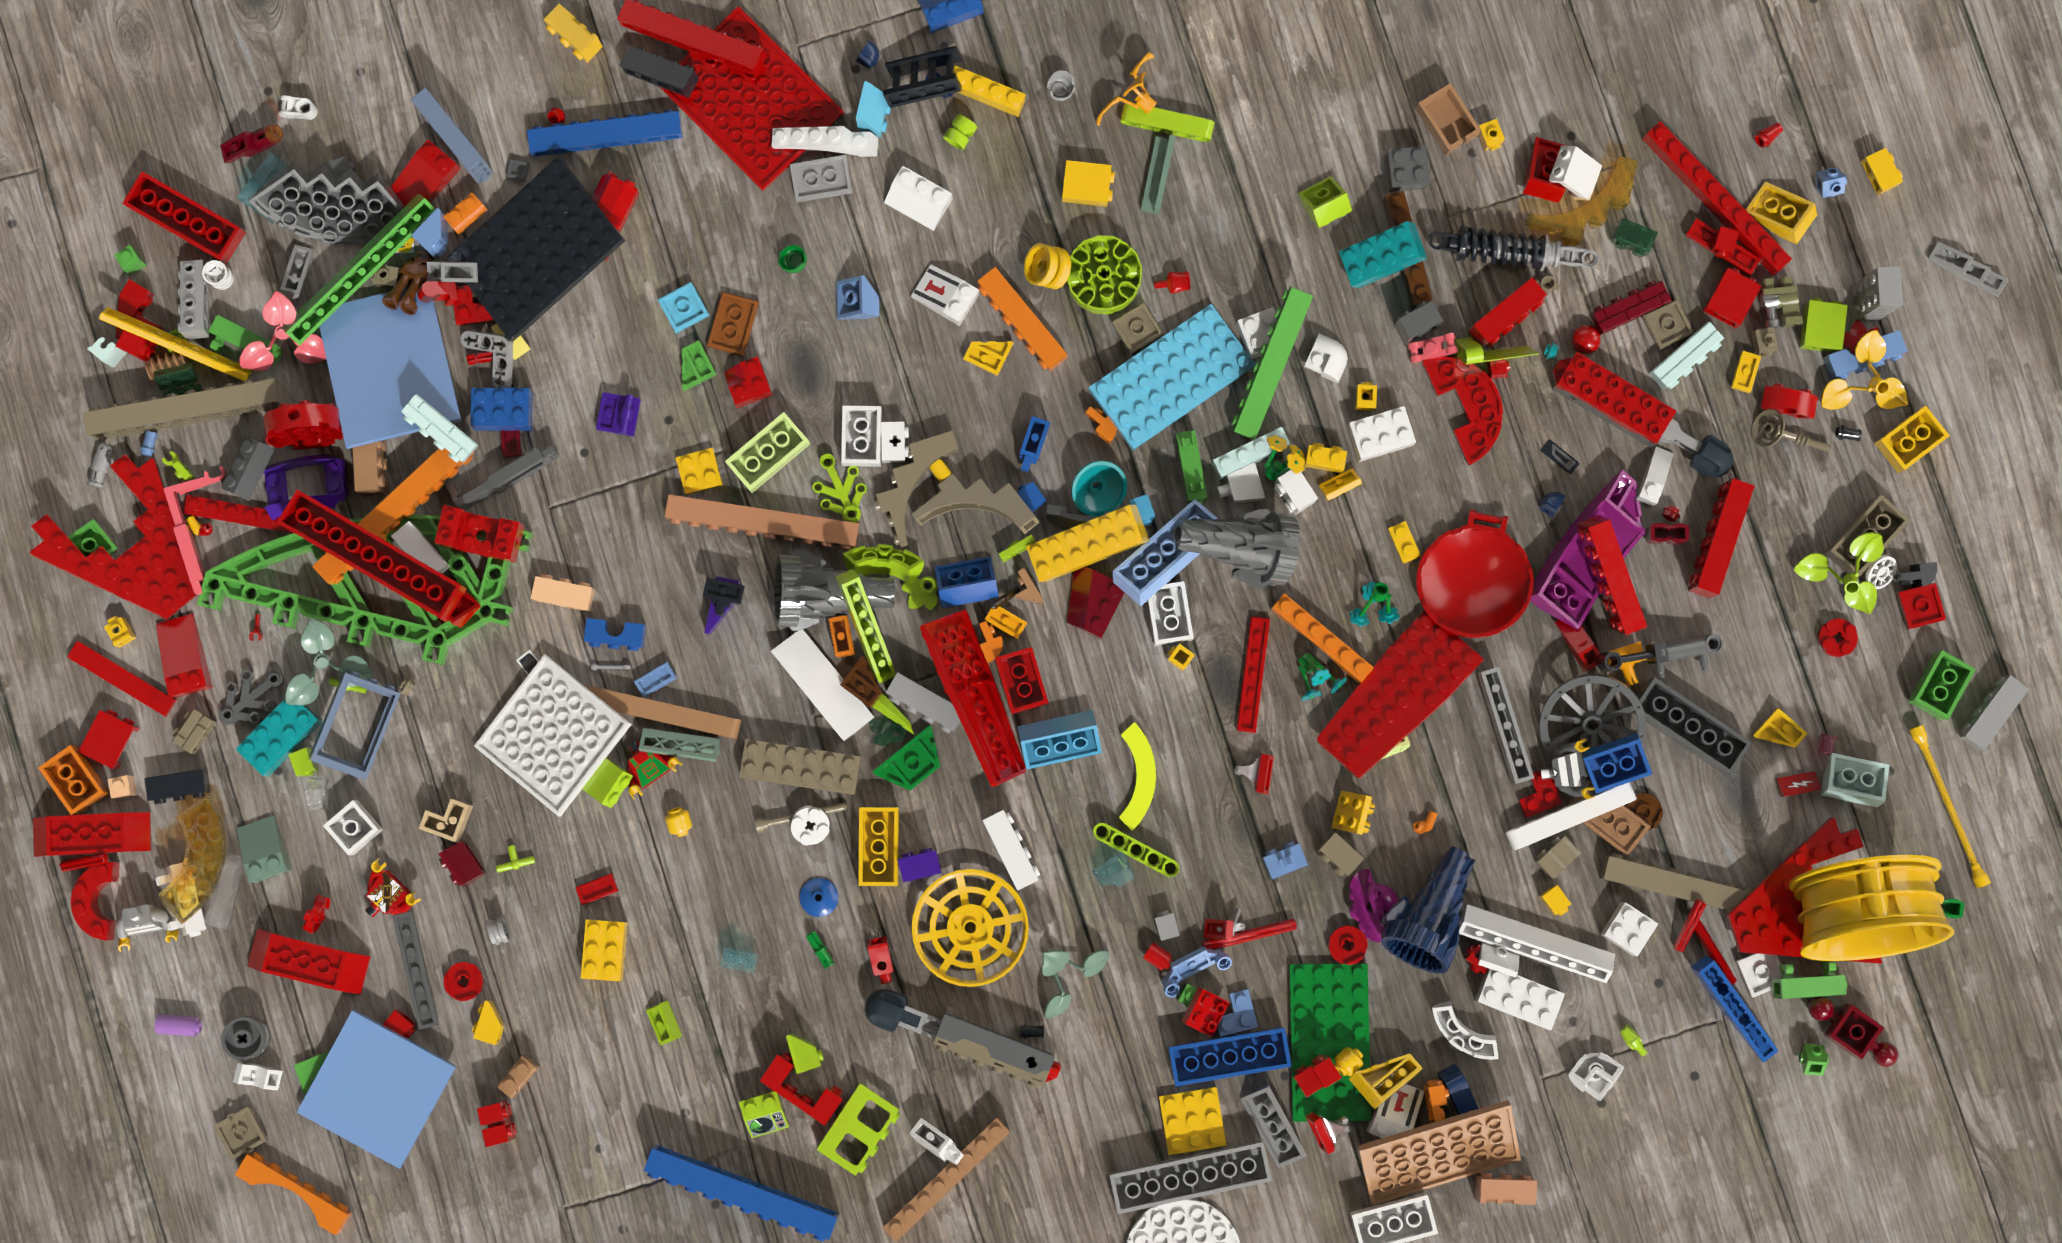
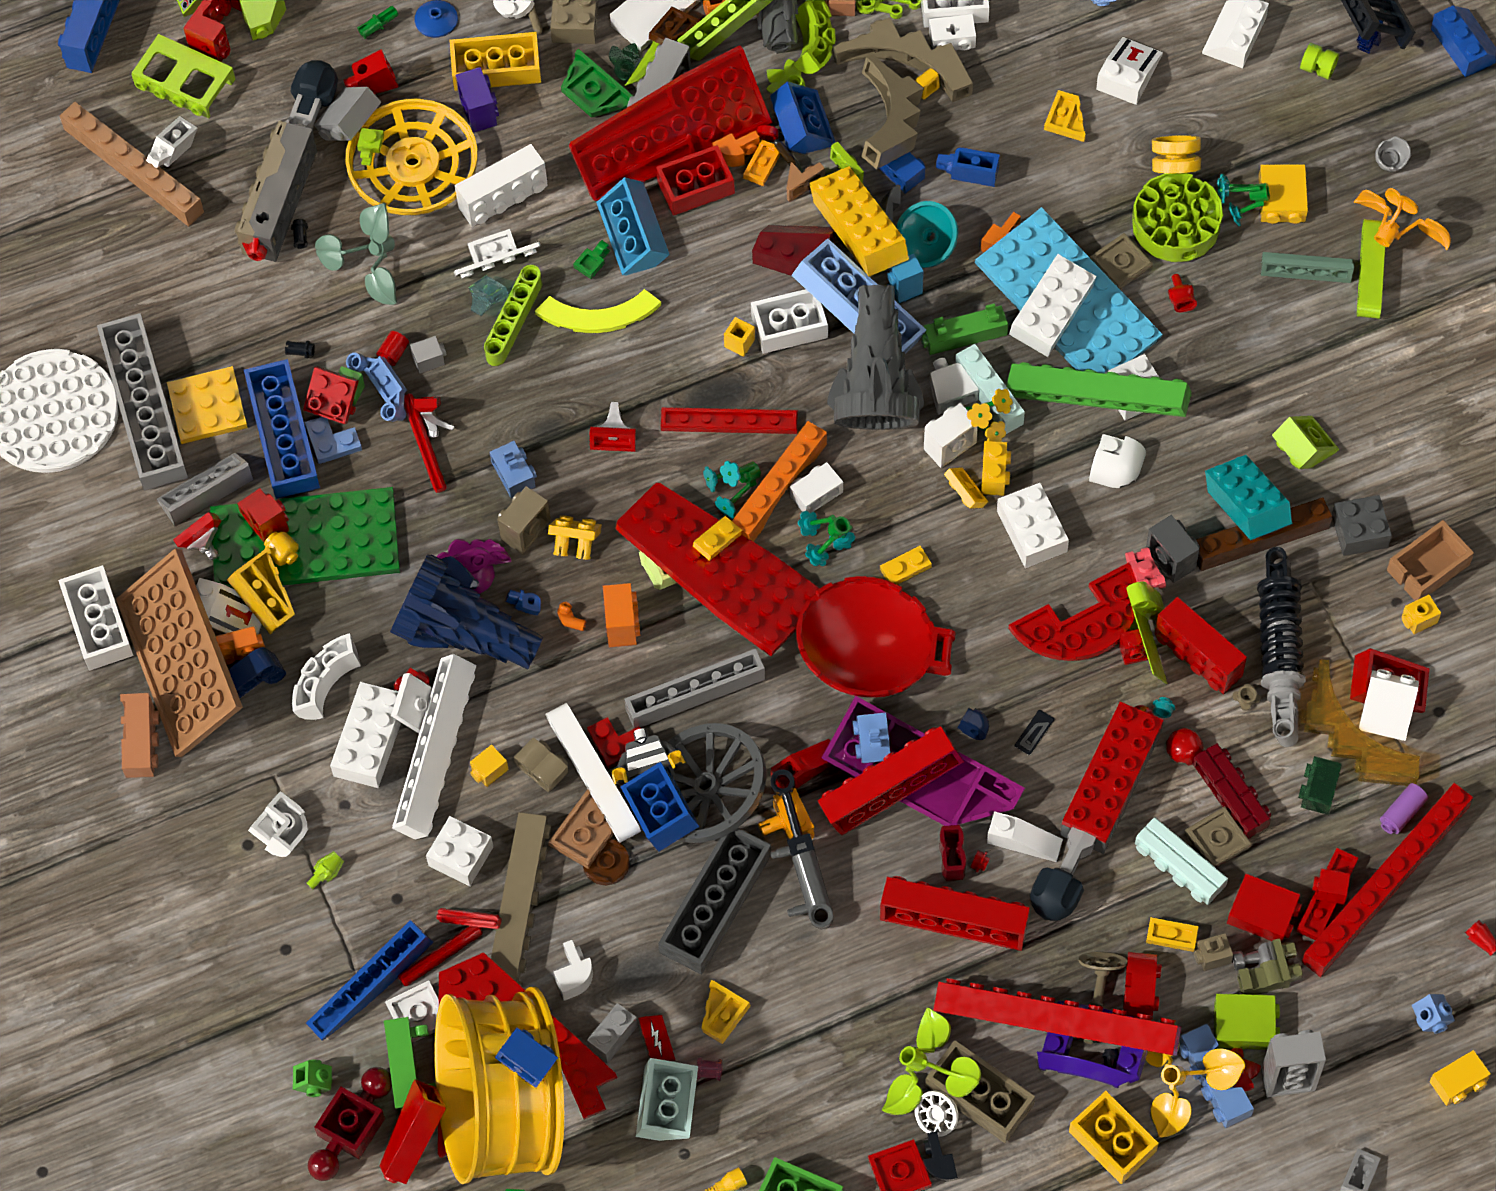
camera: 90 degrees right, 20 degrees down
yellow brick [954,66,1026,117] -> none
orange brick [977,267,1068,372] -> none
red plate [1328,926,1368,965] -> none
yellow brick [1355,382,1377,411] -> none
yellow slope [1746,182,1817,245] -> none
red plate [1817,618,1858,657] -> none
none -> black pin [285,340,315,359]
none -> light grey brick [314,87,381,141]
none -> lime plate [357,128,384,166]
none -> red slope [380,1079,446,1184]
none -> white bracket [454,229,540,278]
none -> blue brick [495,1028,558,1088]
none -> blue piece [505,589,541,615]
none -> white brick [554,940,593,1001]
none -> green plate [573,240,610,279]
none -> light grey brick [587,1003,638,1063]
none -> orange brick [603,583,641,647]
none -> yellow plate [693,516,742,561]
none -> red tile [757,125,779,142]
none -> white brick [790,462,843,513]
none -> medium blue brick [853,713,890,763]
none -> red brick [933,978,1182,1056]
none -> white brick [1009,254,1097,357]
none -> dark purple wedge [1037,1001,1148,1088]
none -> green plant [1217,174,1270,227]
none -> medium lavender brick [1380,783,1428,834]

